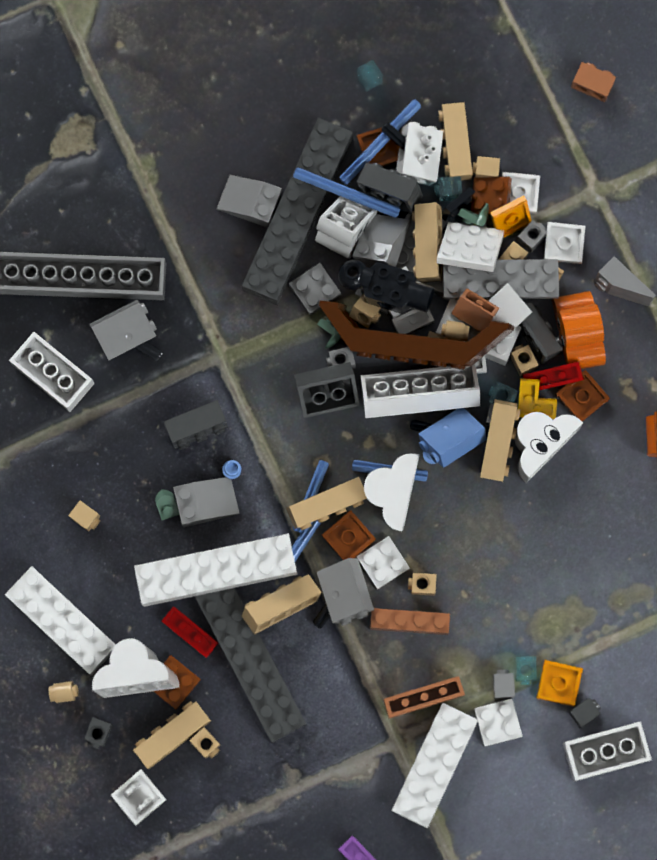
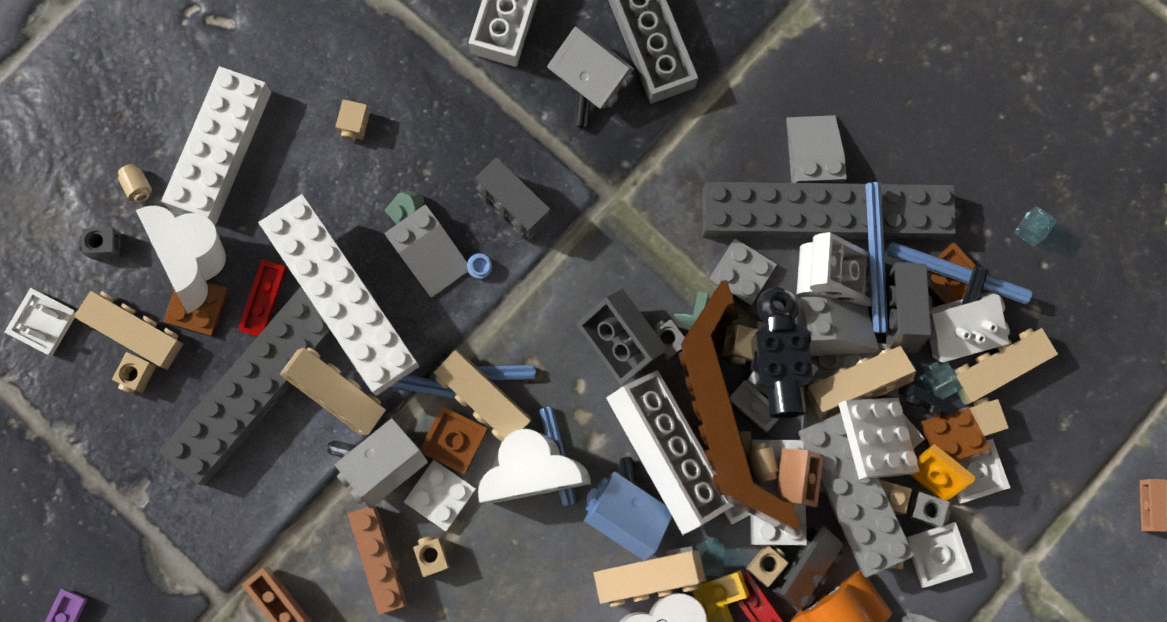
camera: 60 degrees right, 0 degrees up
sand green plate [458,203,489,227] -> none
white piece [489,283,532,329] -> none

